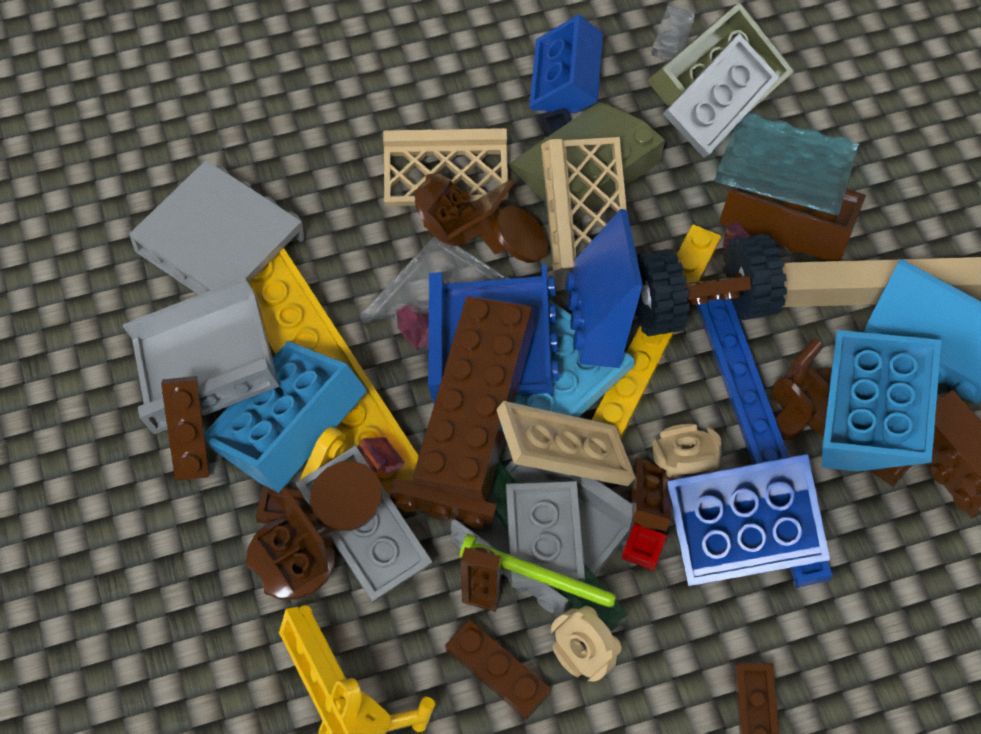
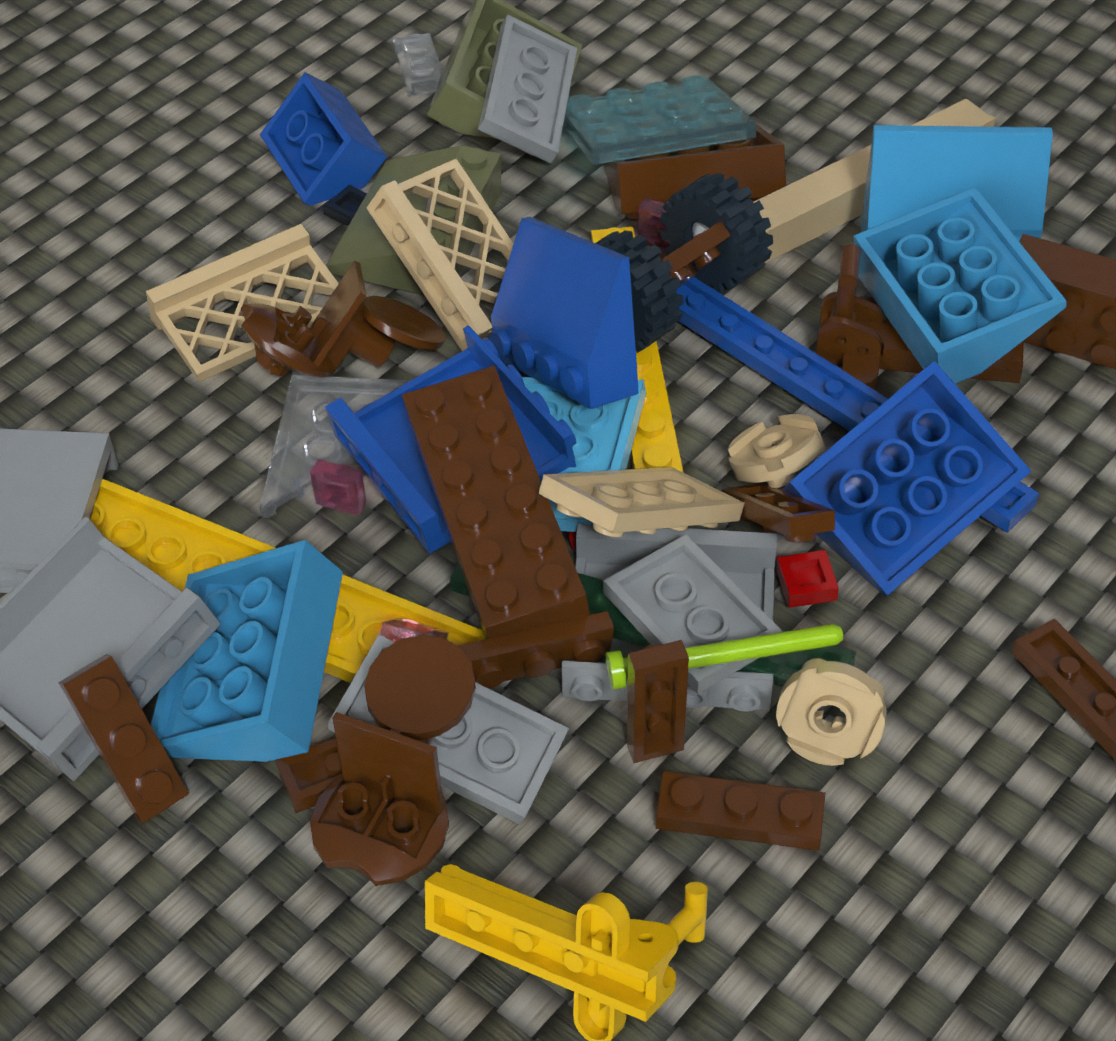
camera: 30 degrees left, 10 degrees down
yellow plate [300,426,347,480] -> none

